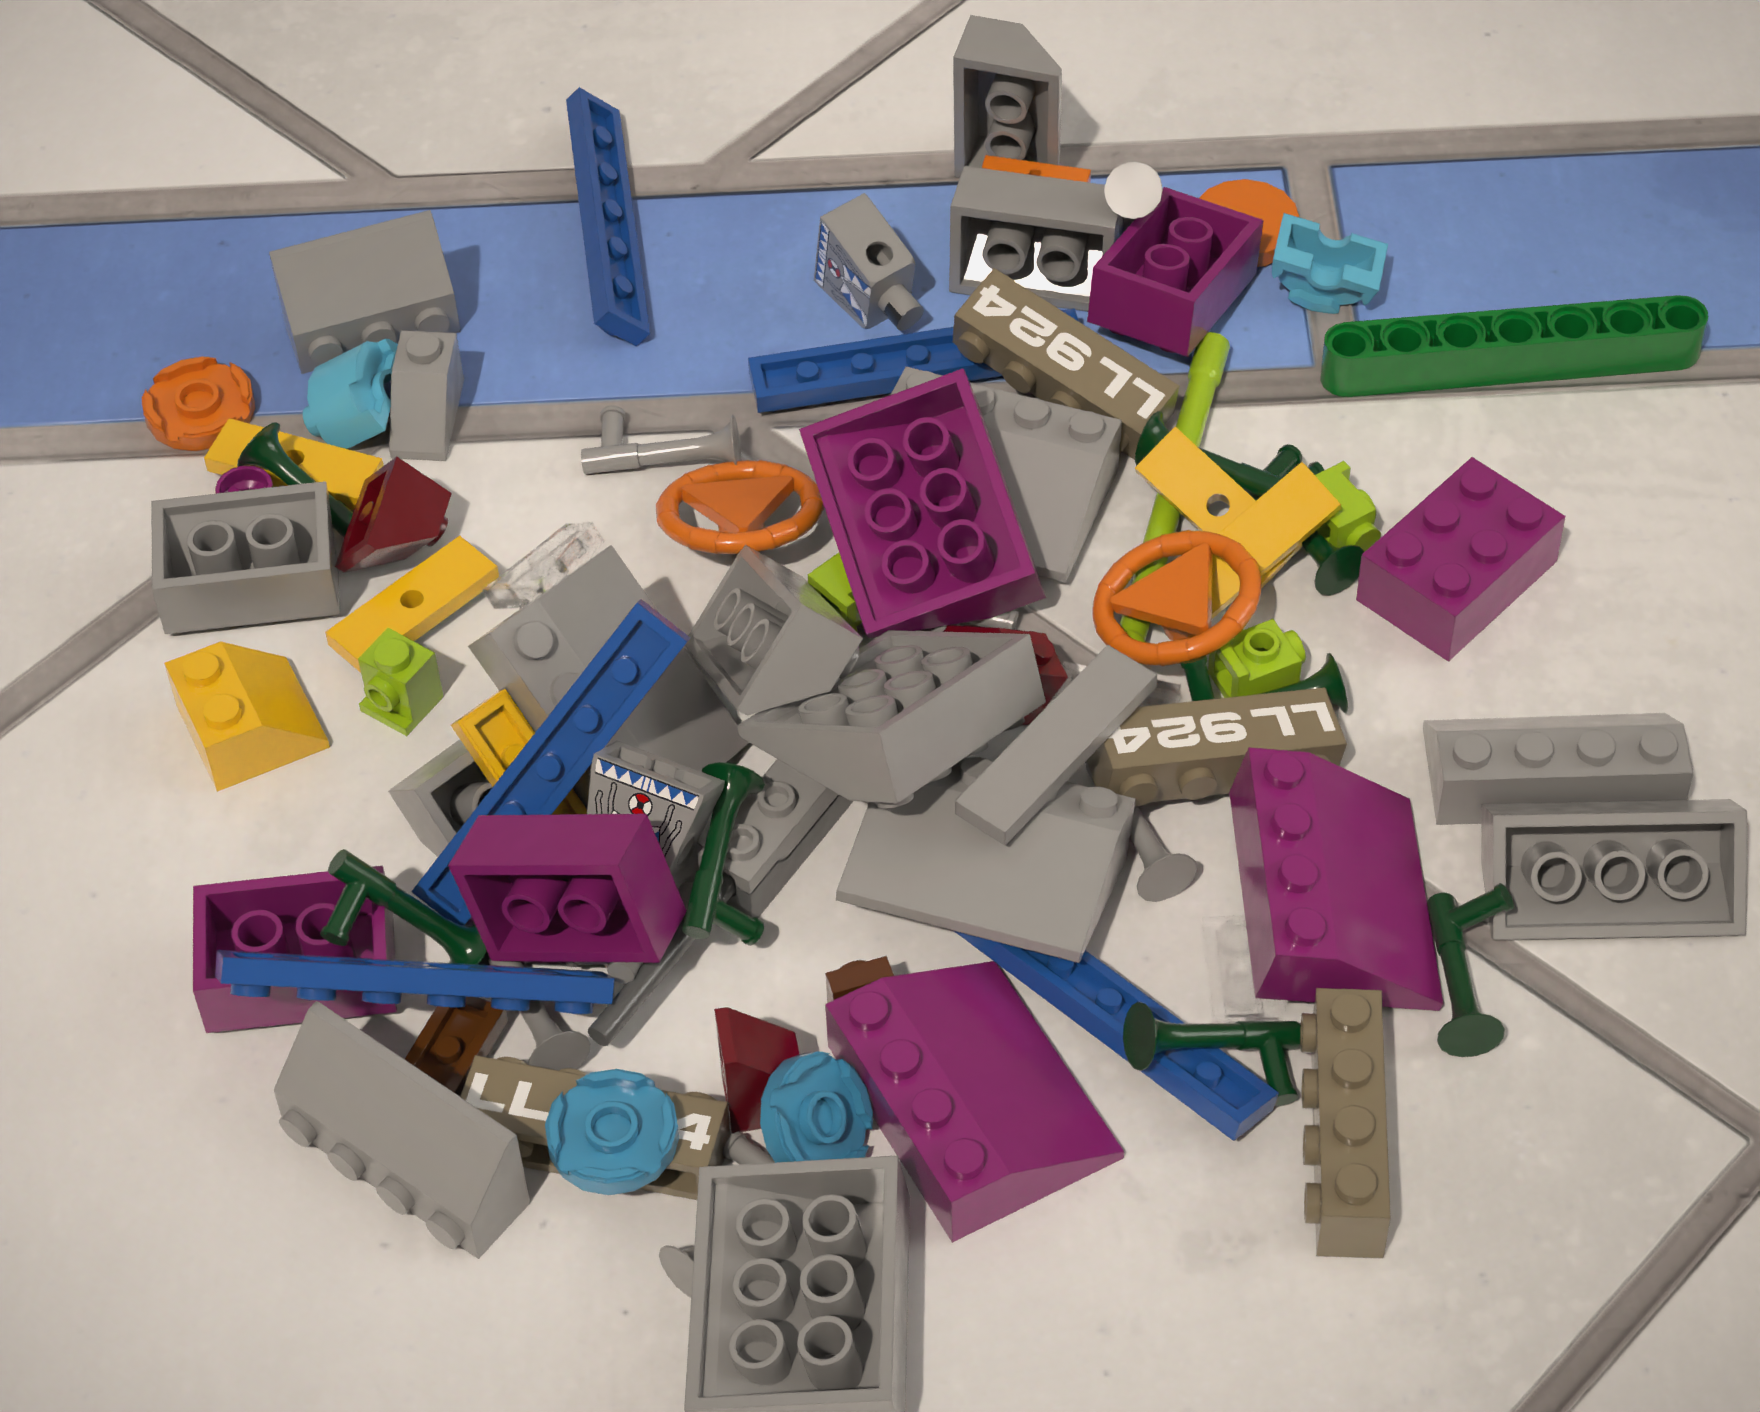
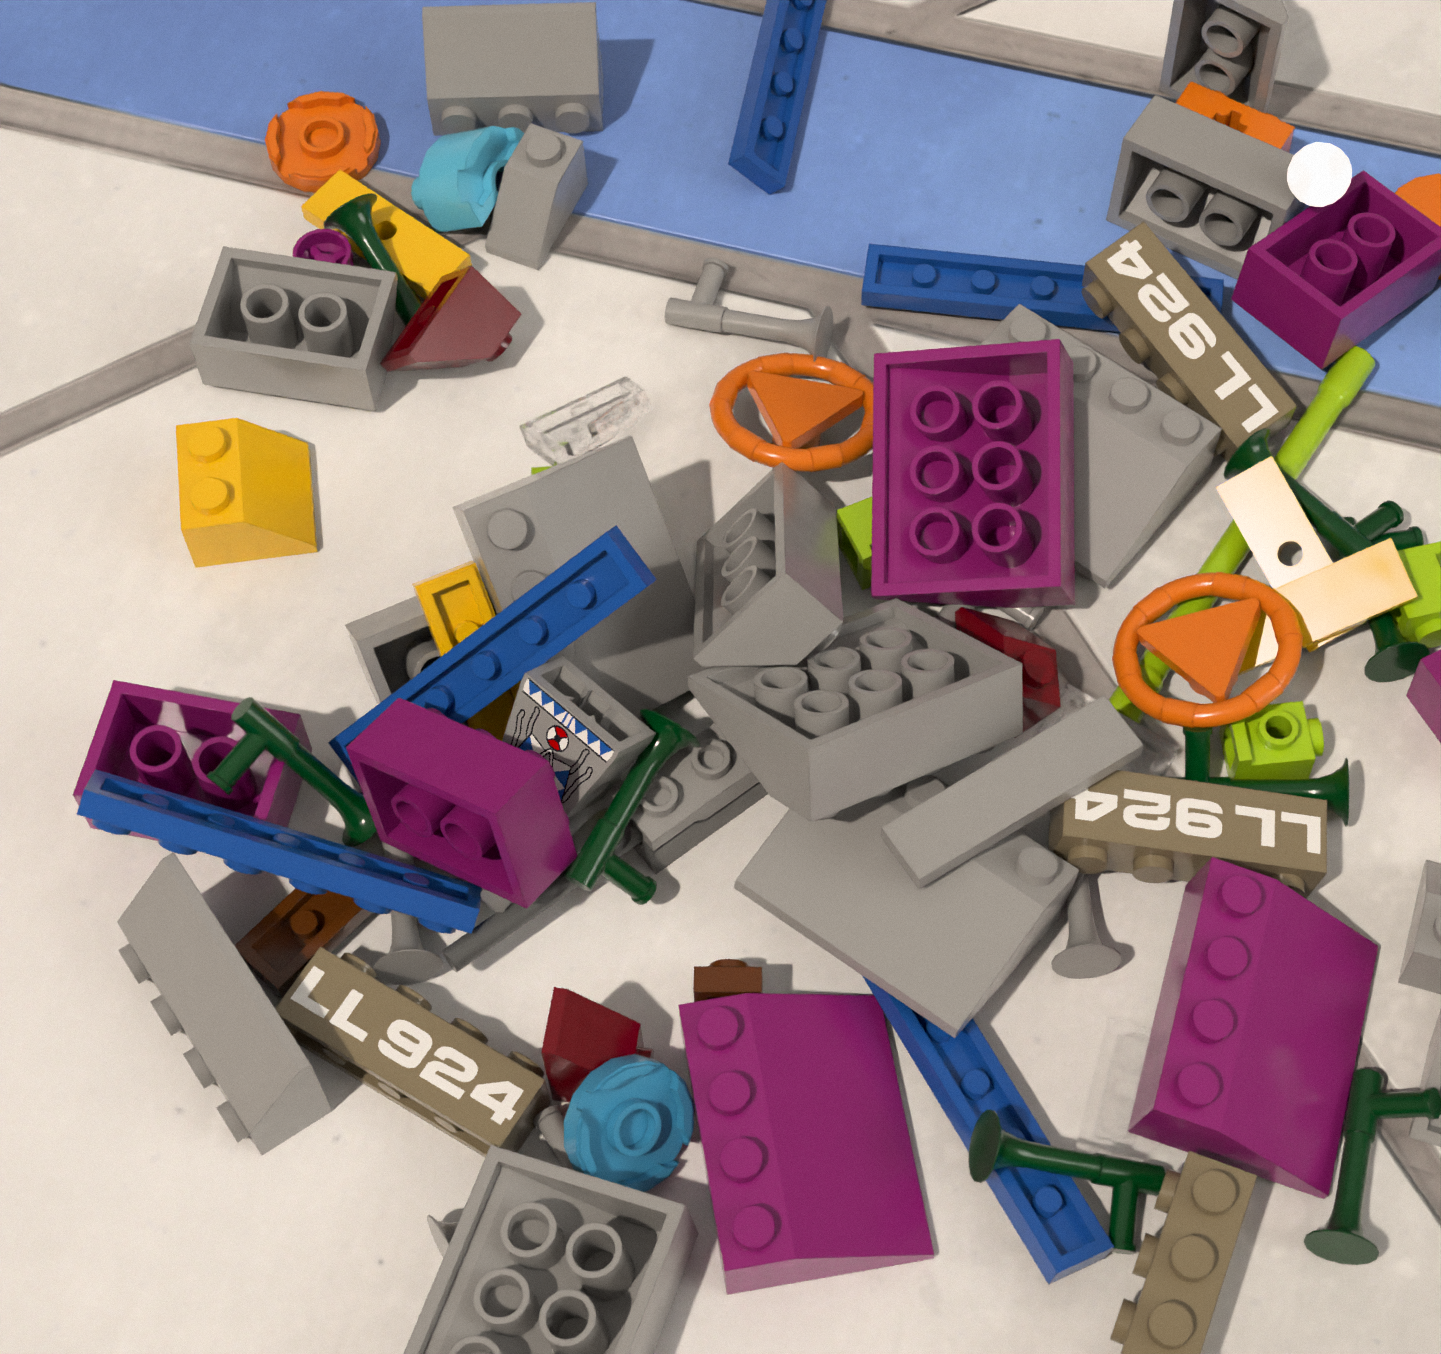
camera: 20 degrees right, 10 degrees up
yellow tile [325,535,500,673] -> none
lime brick [358,628,444,736] -> none
dark azure tile [545,1069,679,1195] -> none
light grey torso [814,193,924,331] -> none

